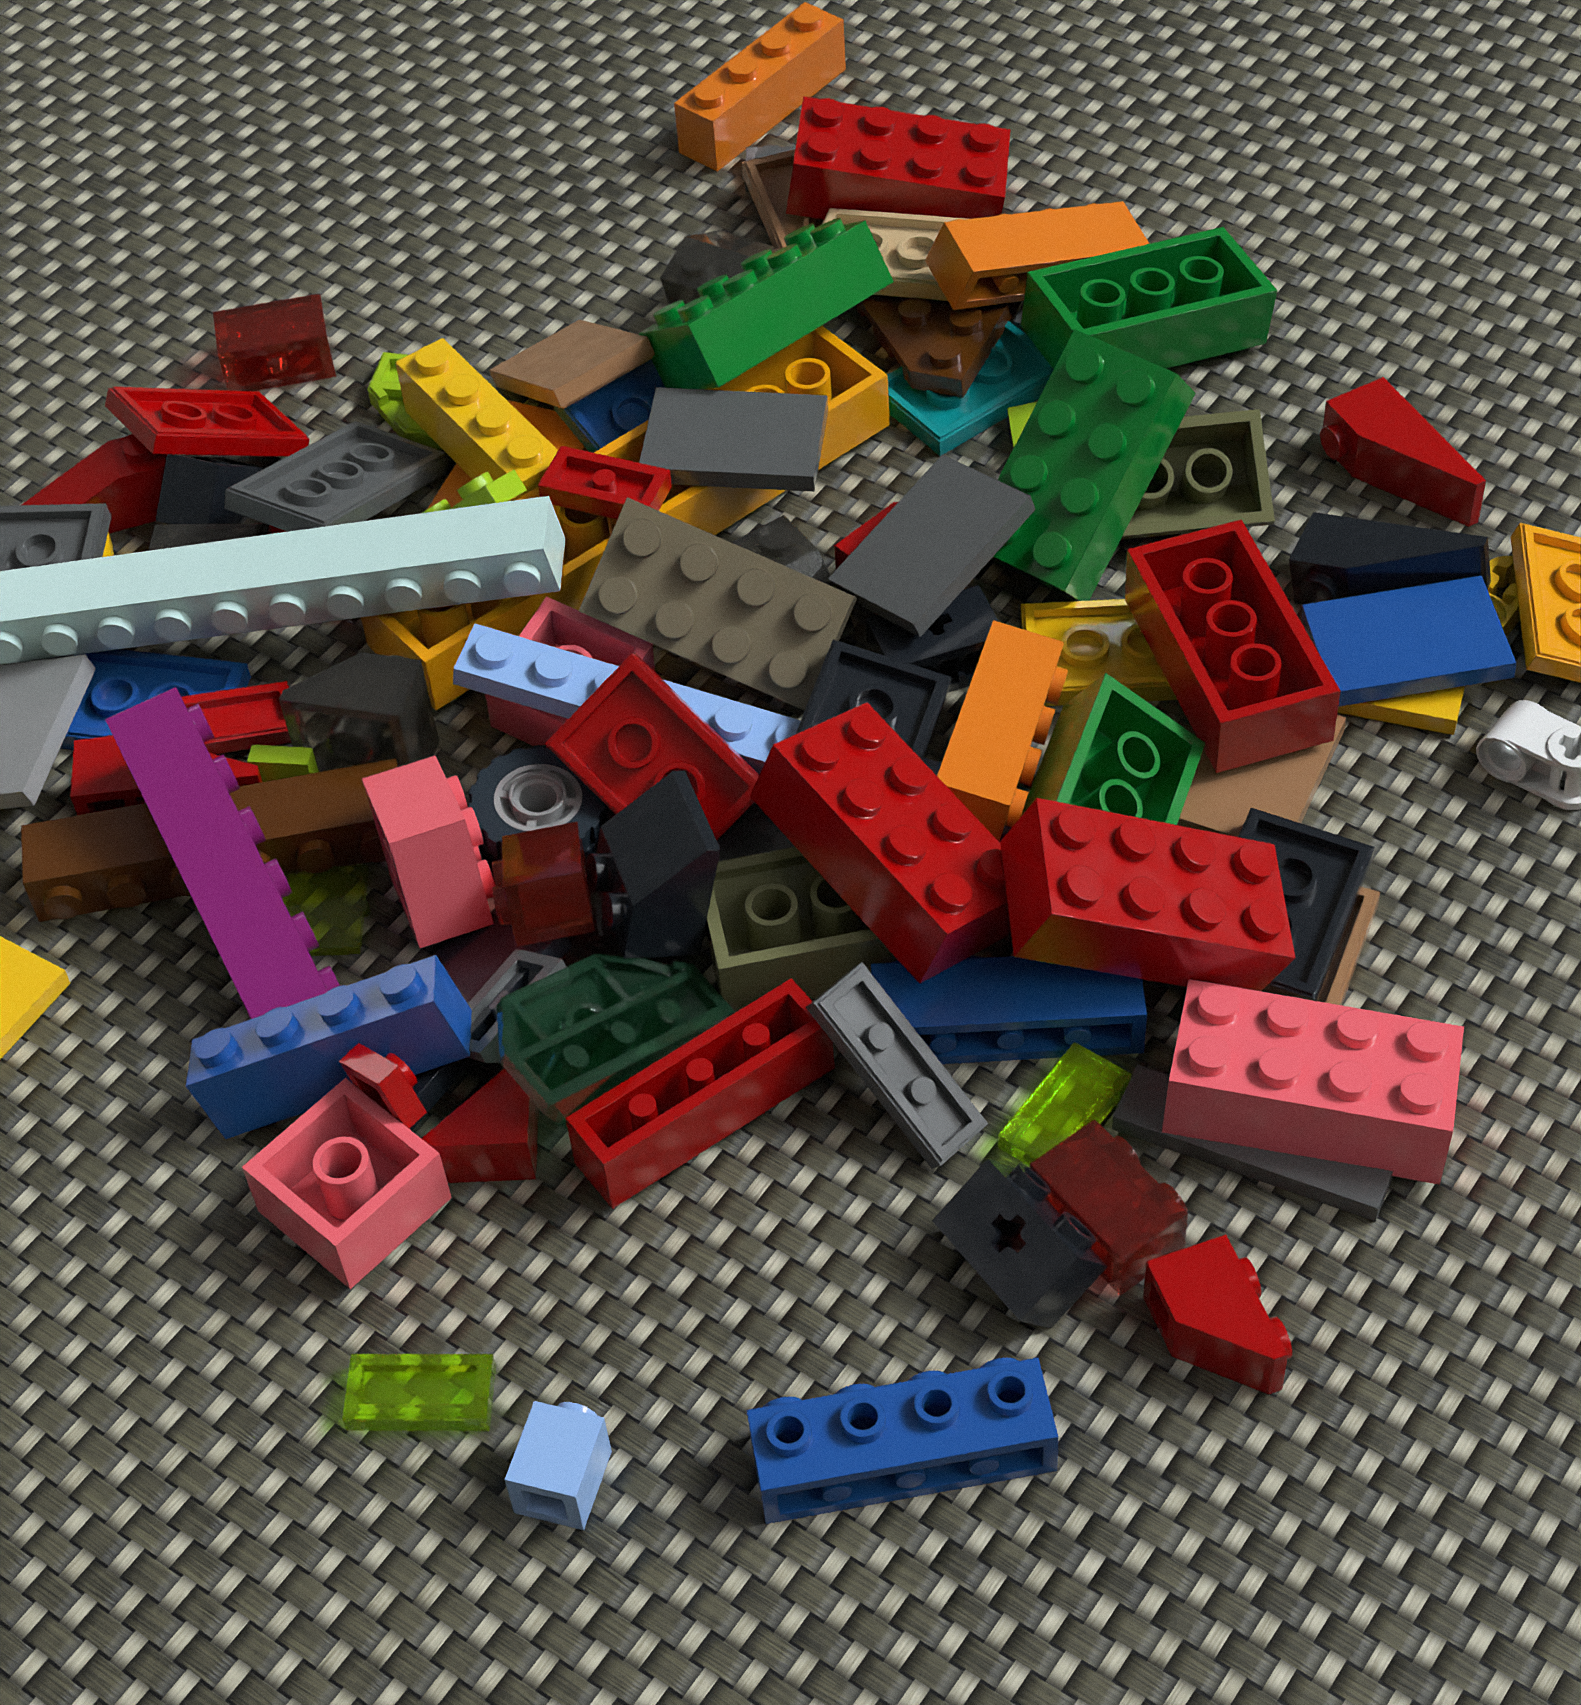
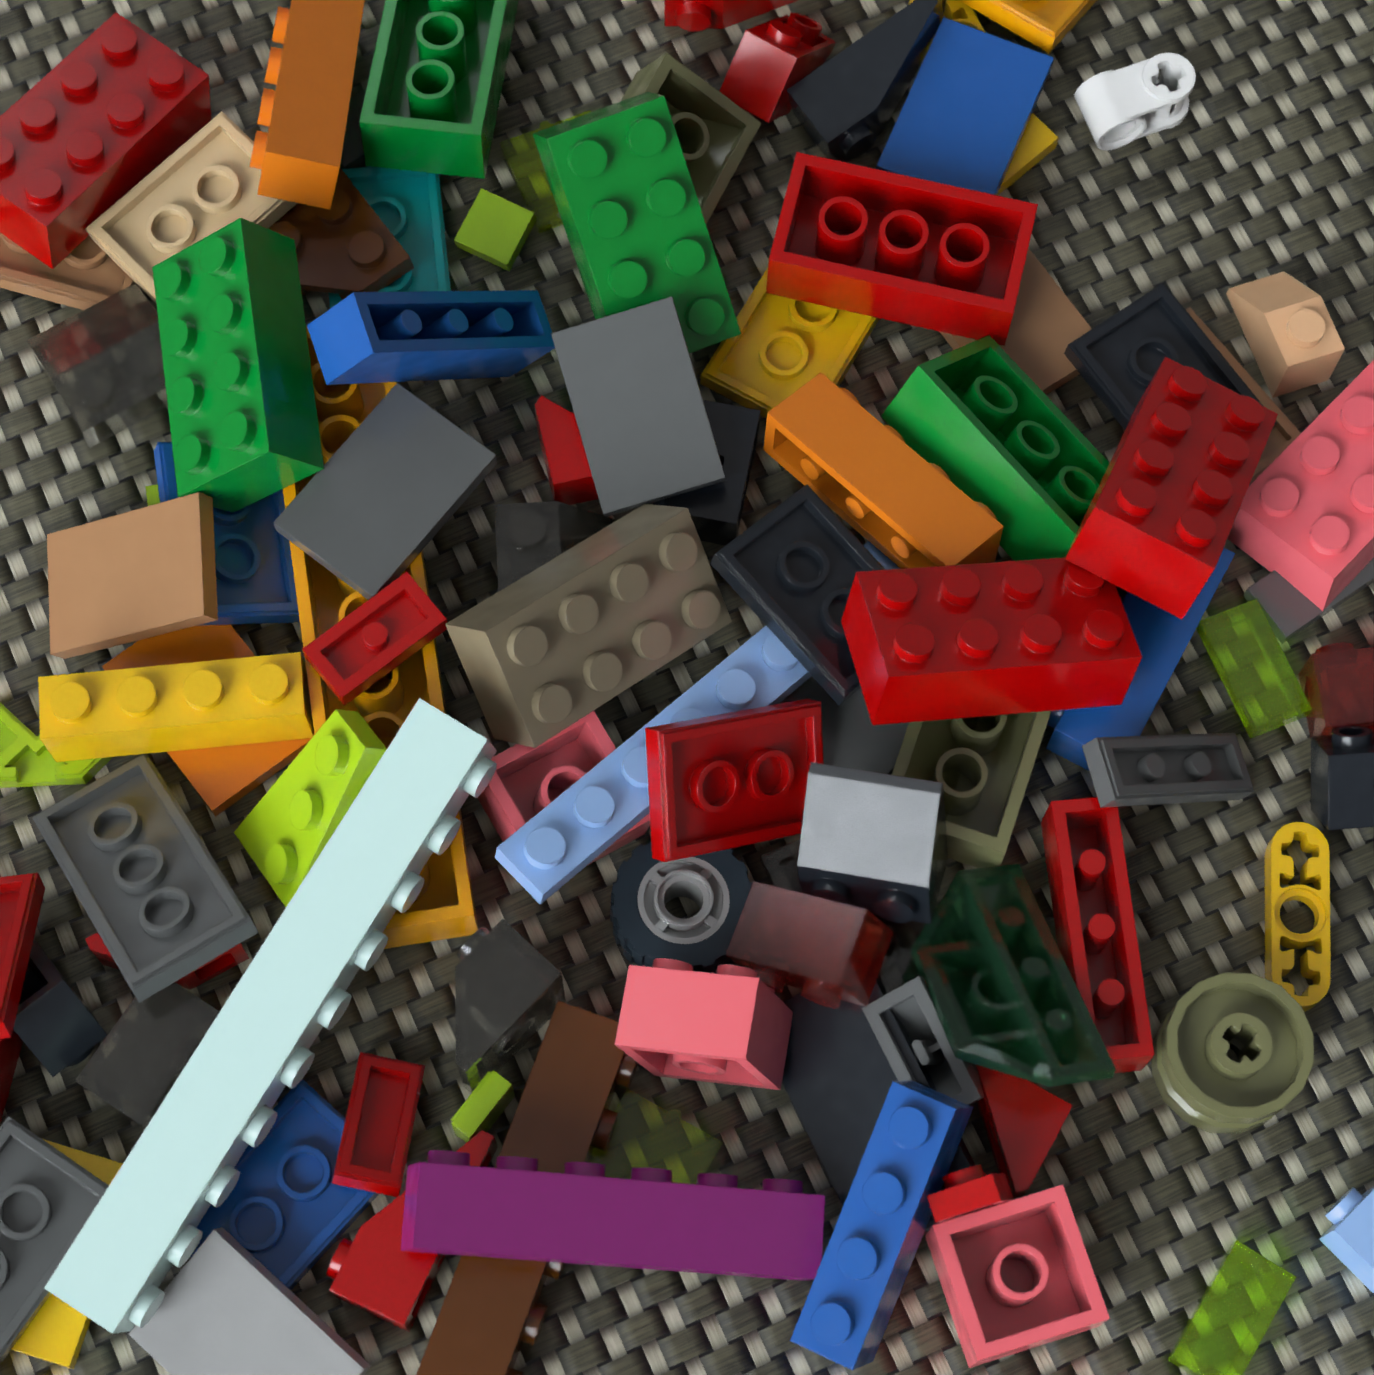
camera: 65 degrees left, 20 degrees up
none -> blue brick [307,290,555,385]
none -> red slope [719,13,836,123]
none -> olive wheel [1152,972,1314,1134]
none -> light nougat slope [1226,271,1345,398]
none -> yellow beam [1265,822,1331,1012]

